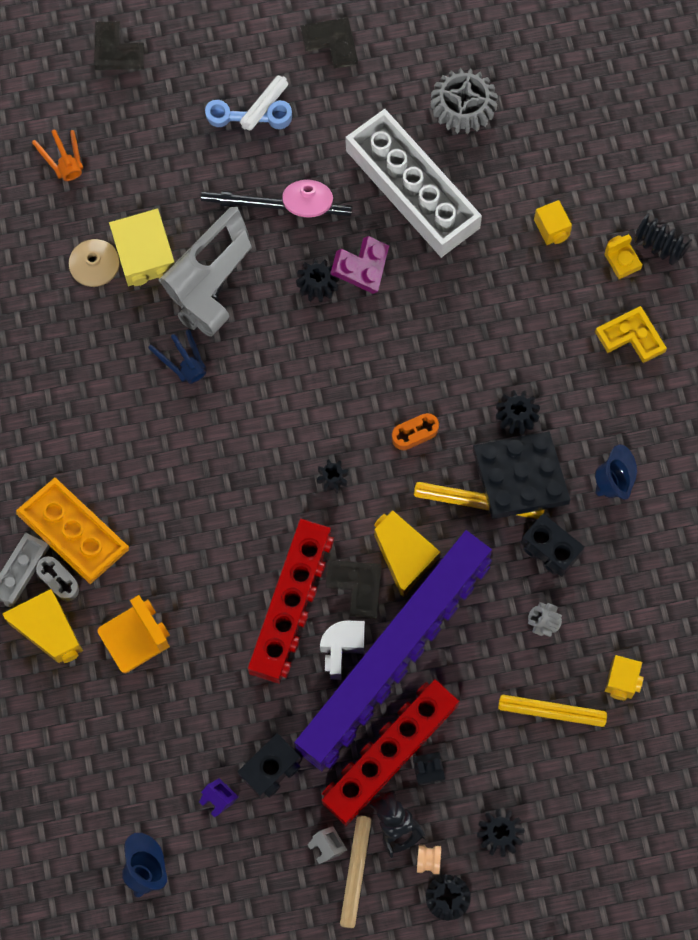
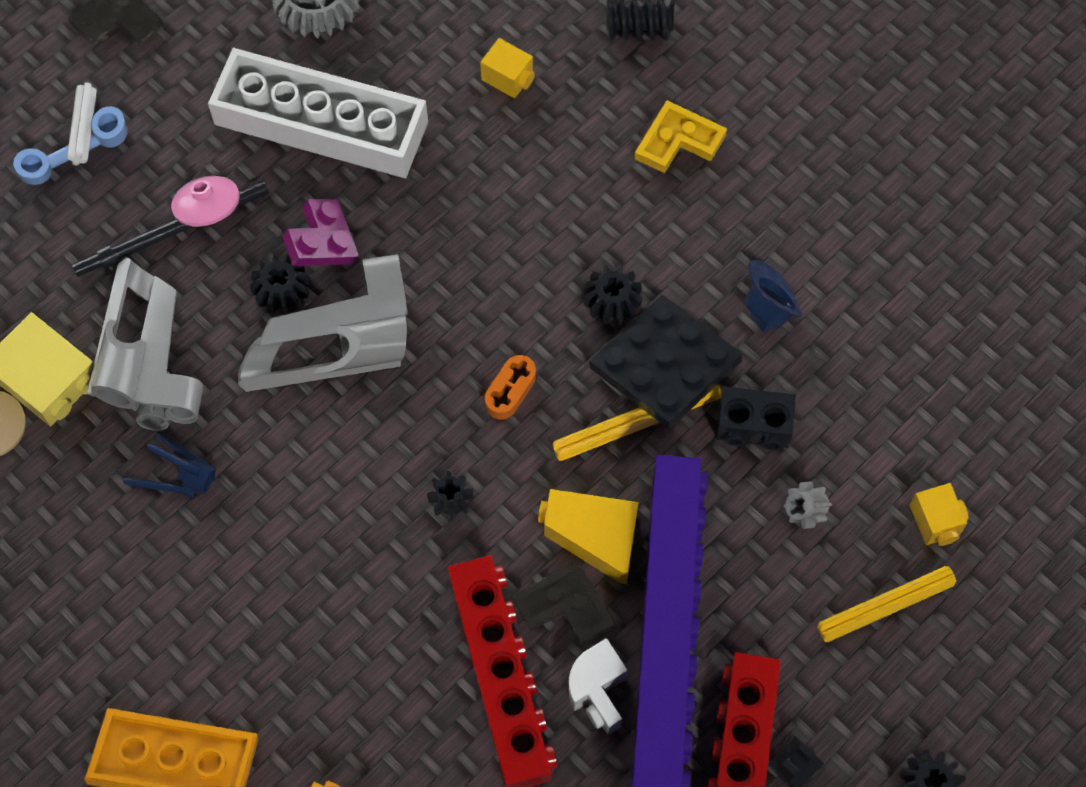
camera: 35 degrees left, 5 degrees down
yellow bracket [604,234,642,279] -> none
none -> light grey panel [238,254,408,392]

